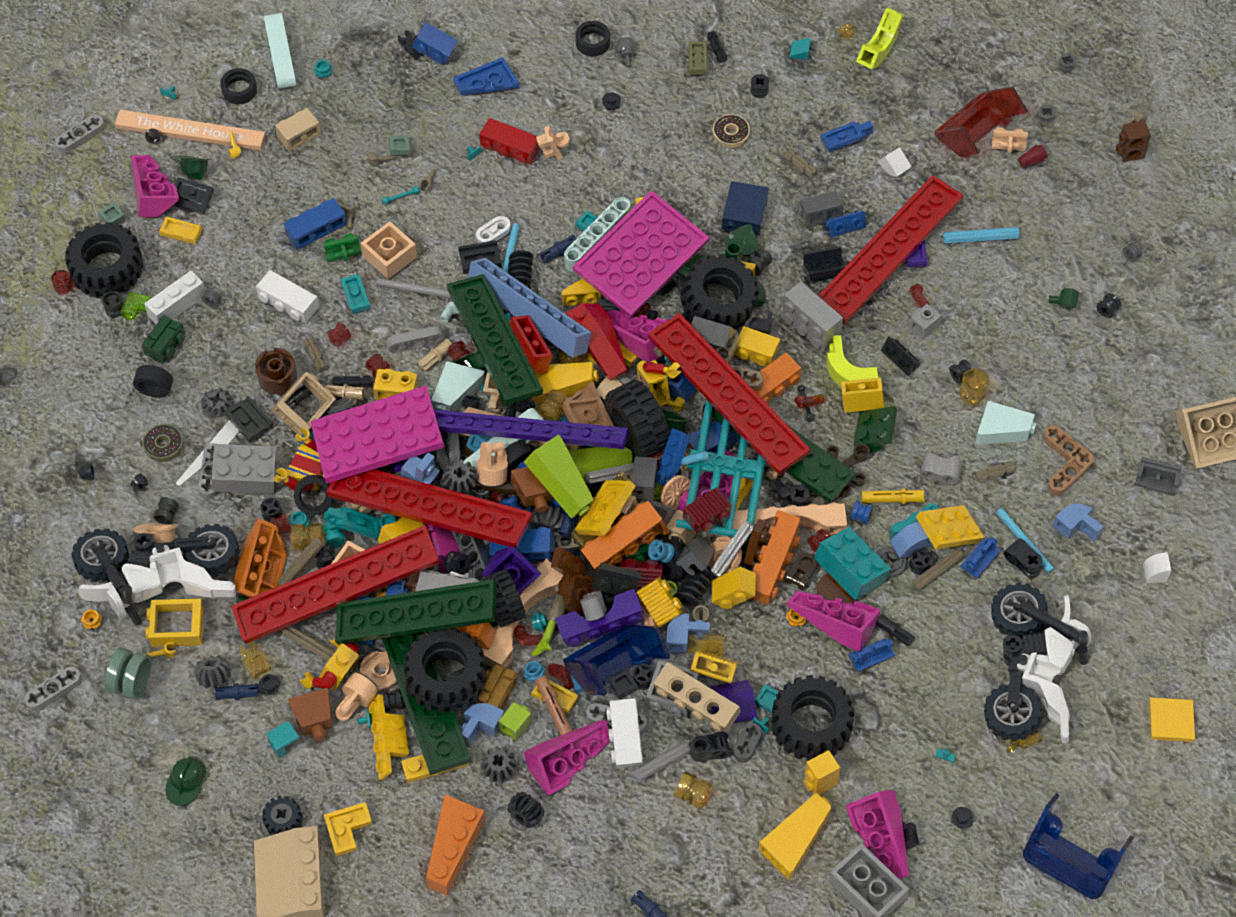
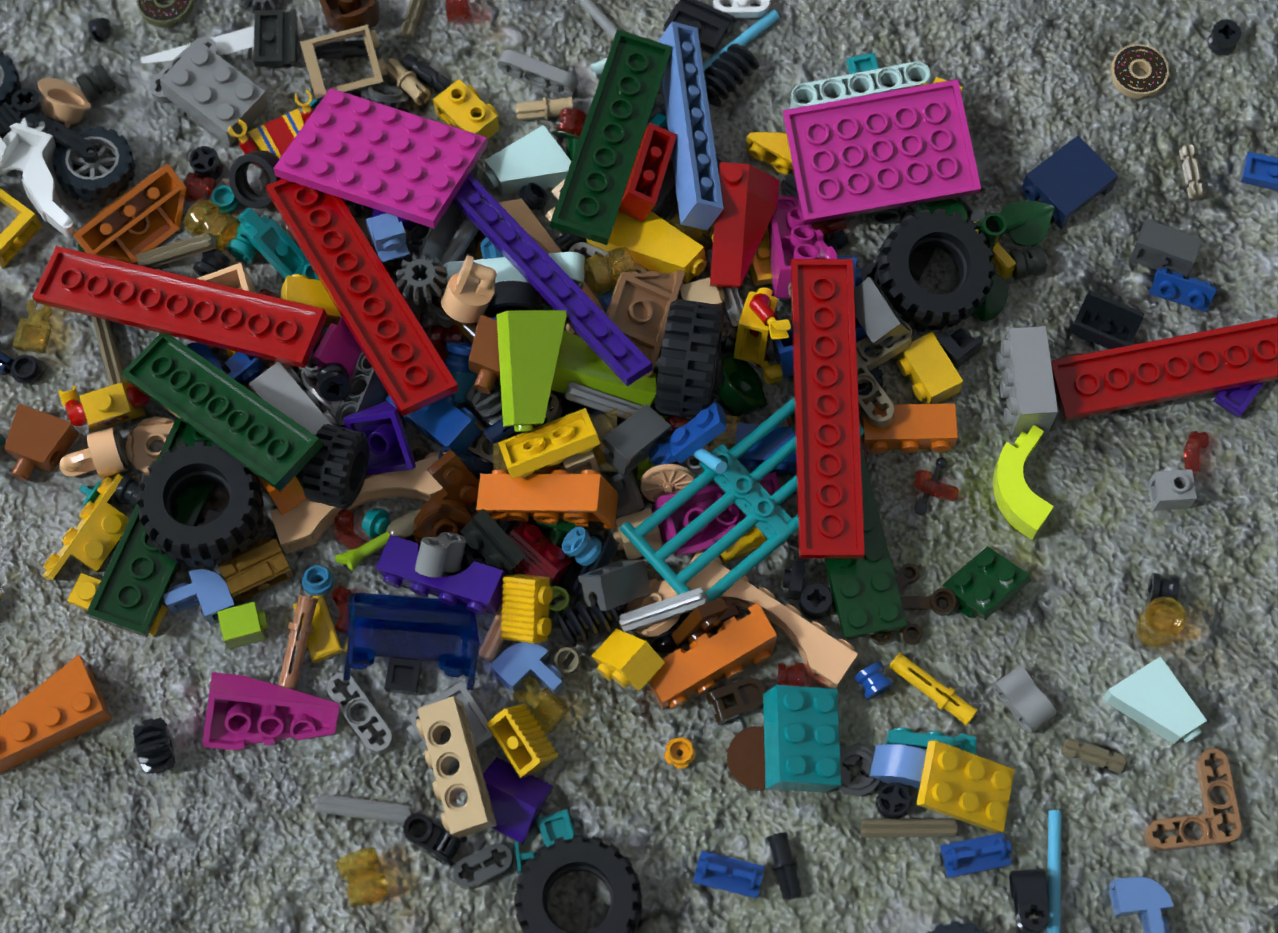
camera: 40 degrees right, 10 degrees up
clear red wheel [365,354,390,378] -> none
dark grey gear [480,746,517,784] -> none
black plate [515,398,535,414] -> none
dark blue pin [540,234,577,263] -> none
white brick [607,698,643,768] -> none
black wheel [633,664,654,690] -> none
dark red brick [683,487,732,534] -> none
dark pink wedge [787,591,881,652] -> none
yellow brick [841,377,884,413] -> none
black hinge [881,336,921,376] -> none

